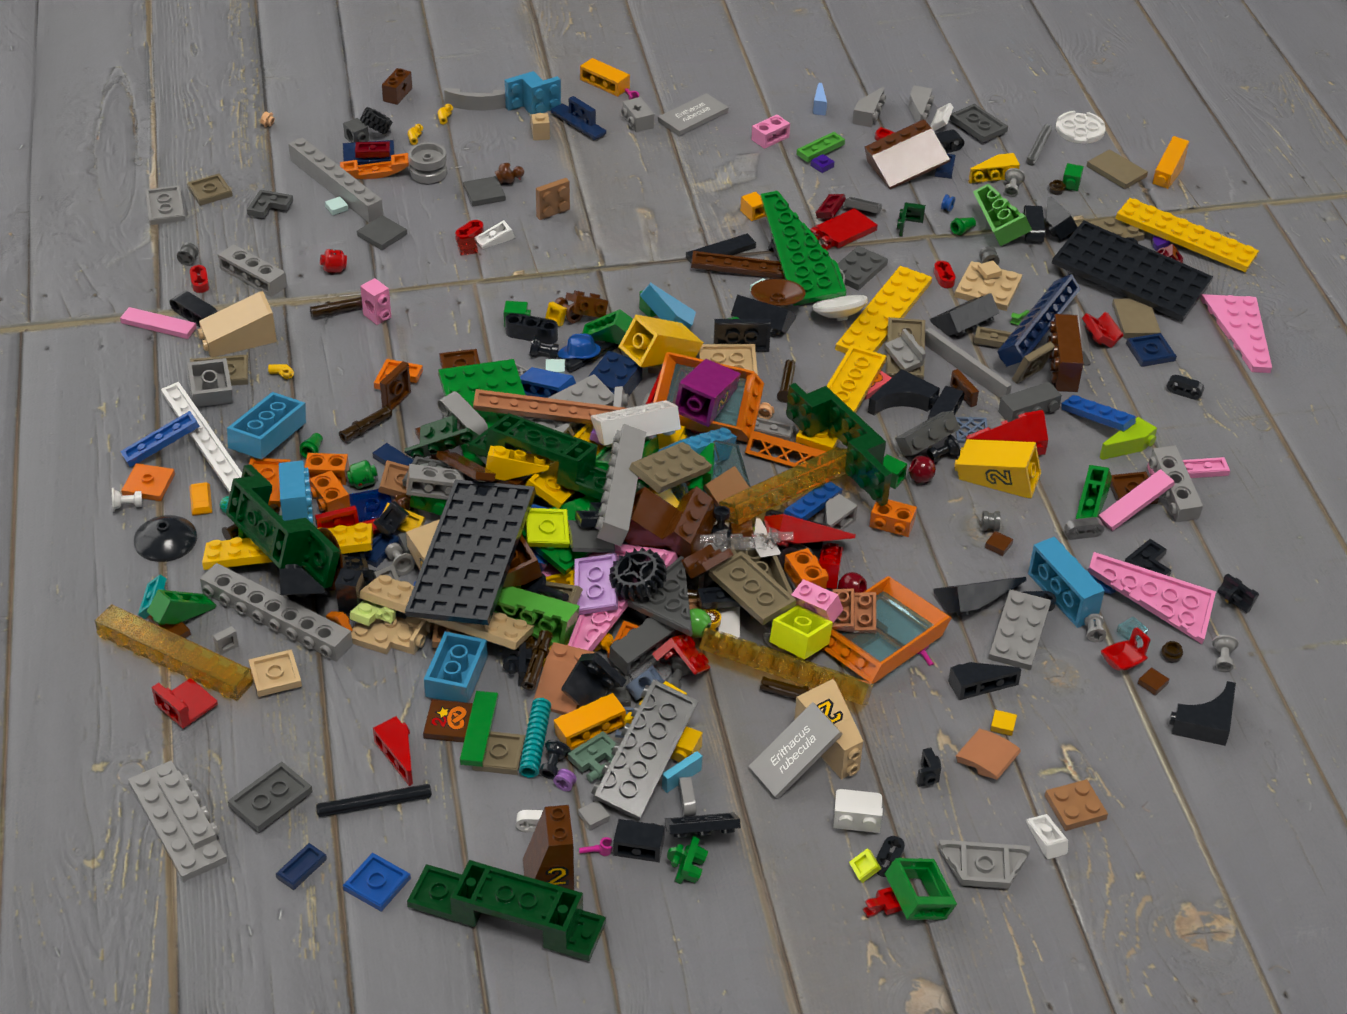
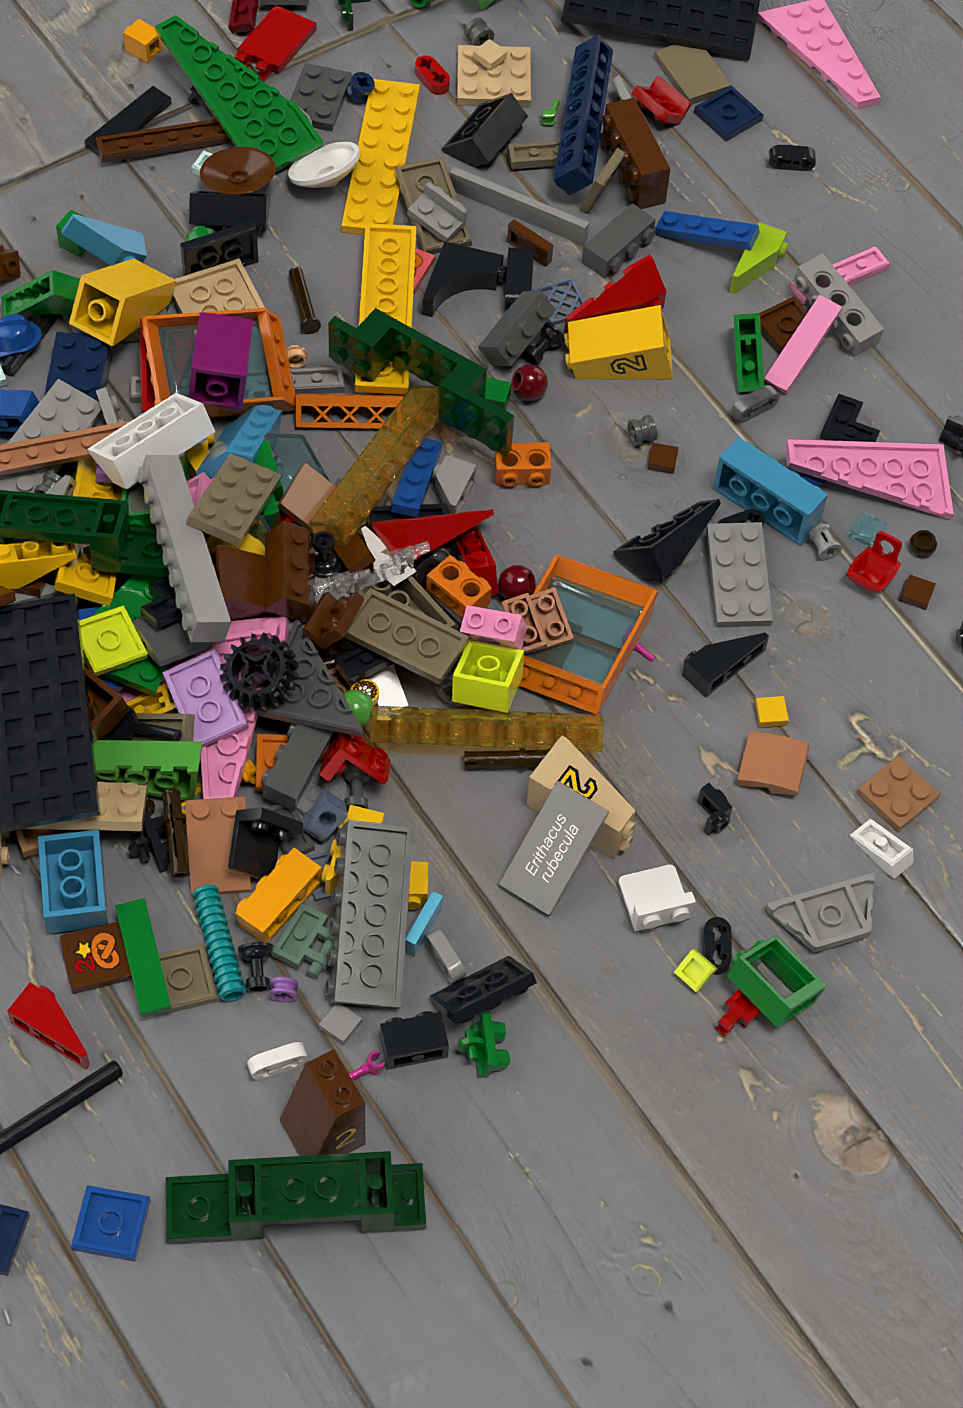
camera: 25 degrees left, 15 degrees up
none -> dark blue wheel [346,72,375,104]

